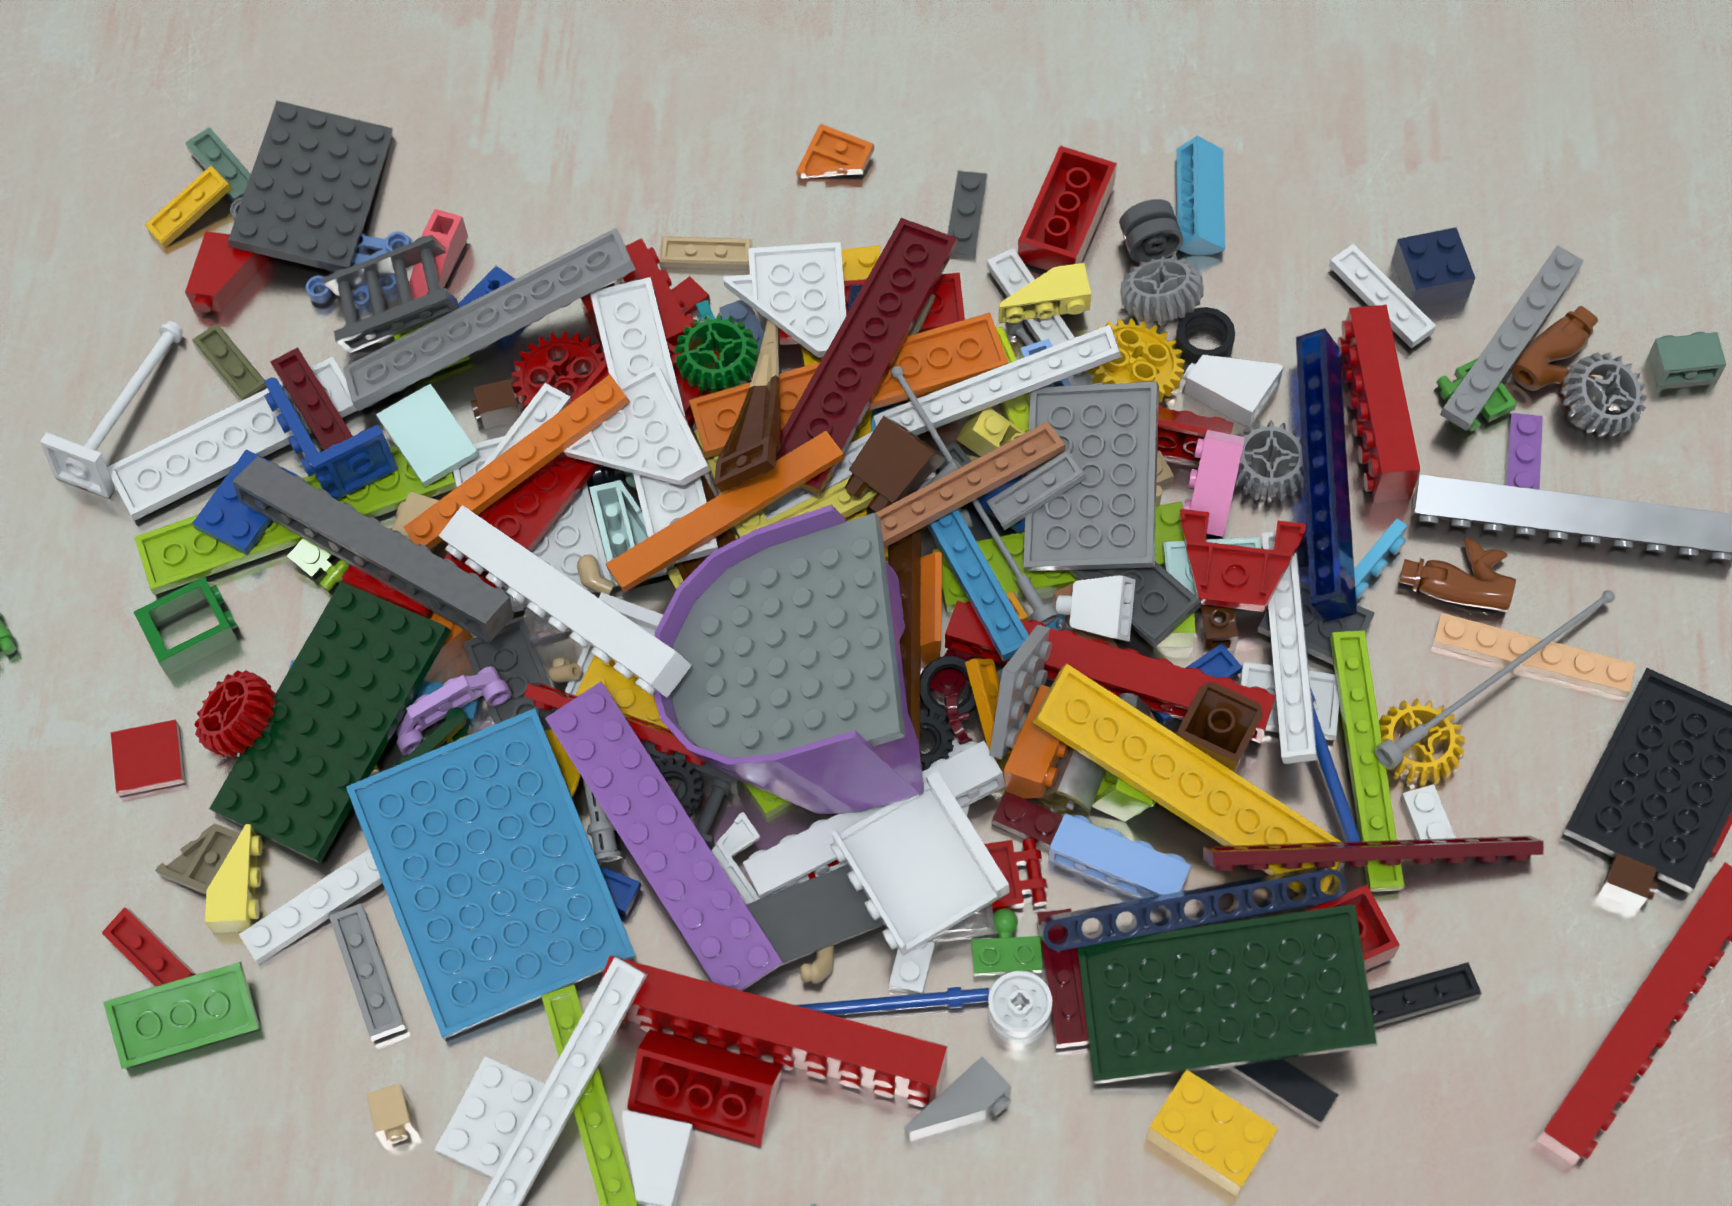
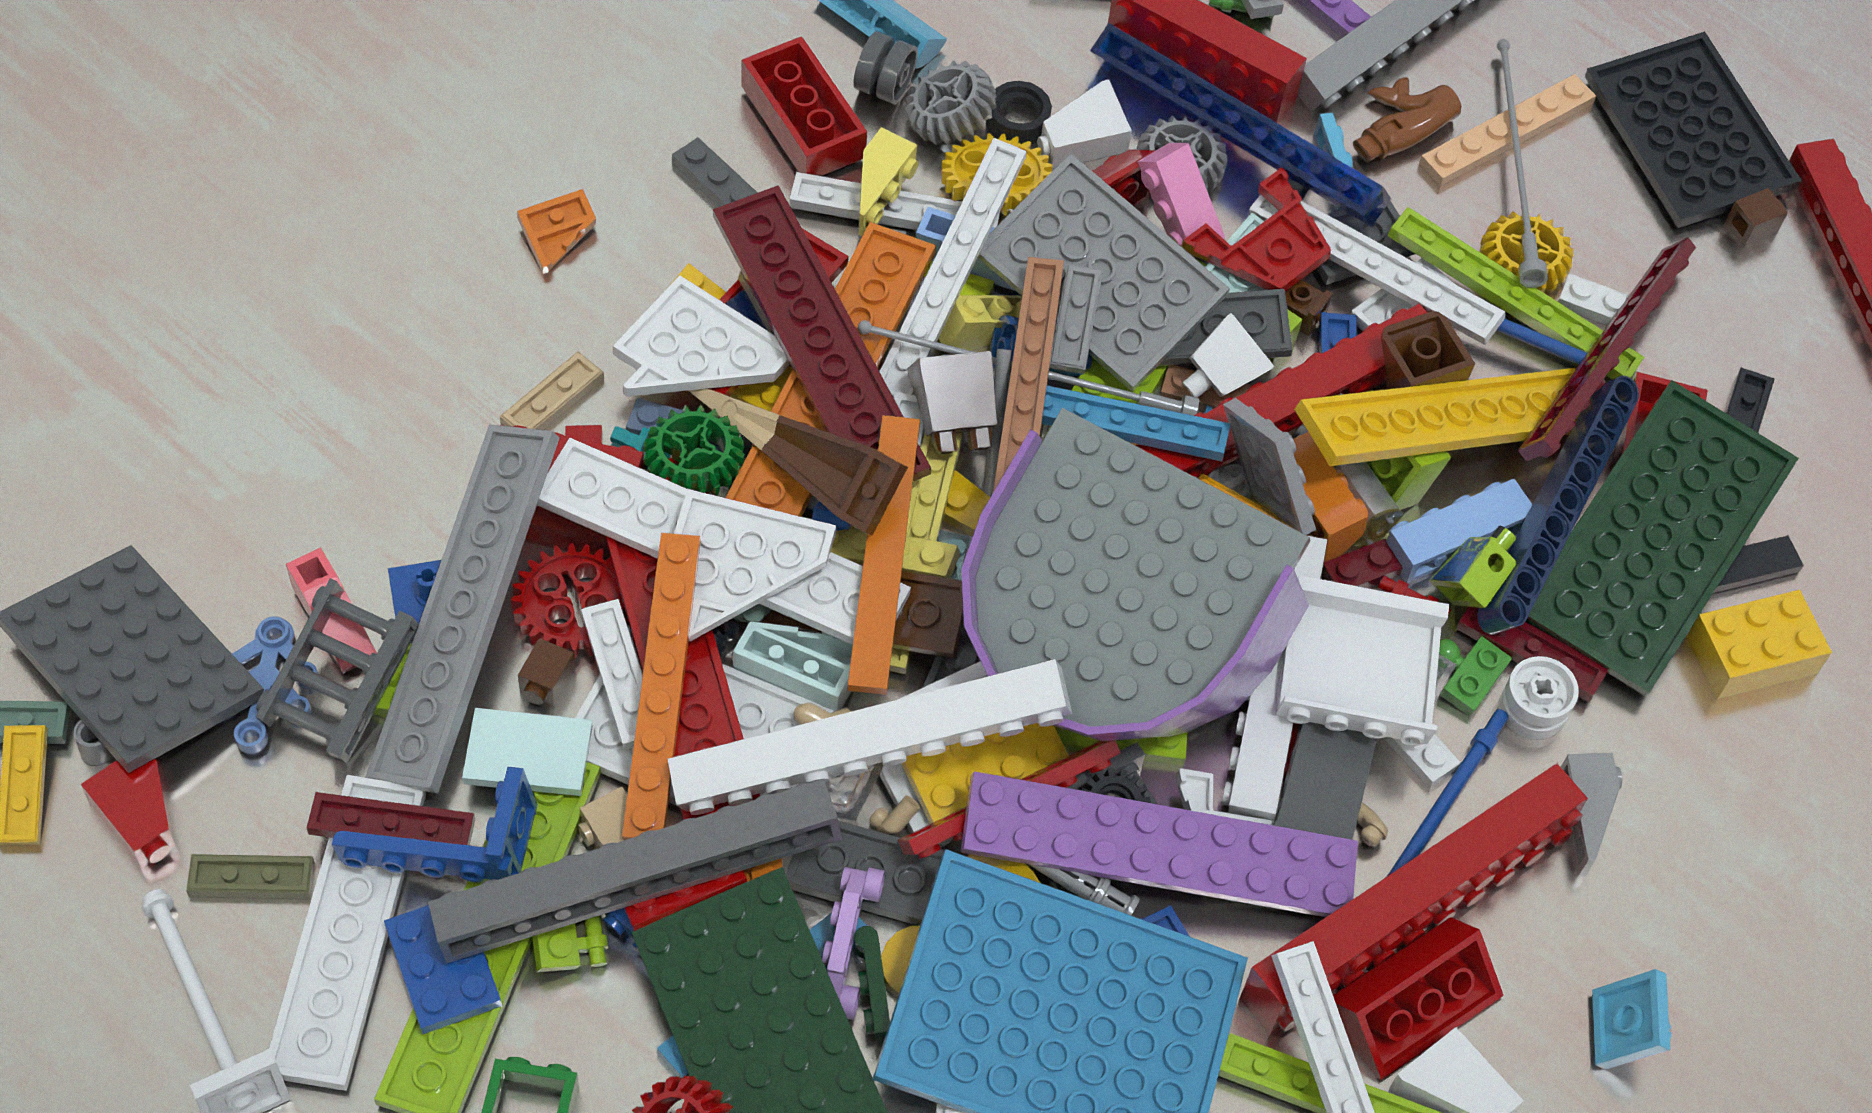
camera: 60 degrees left, 5 degrees down
none -> lime torso [1429,525,1516,608]

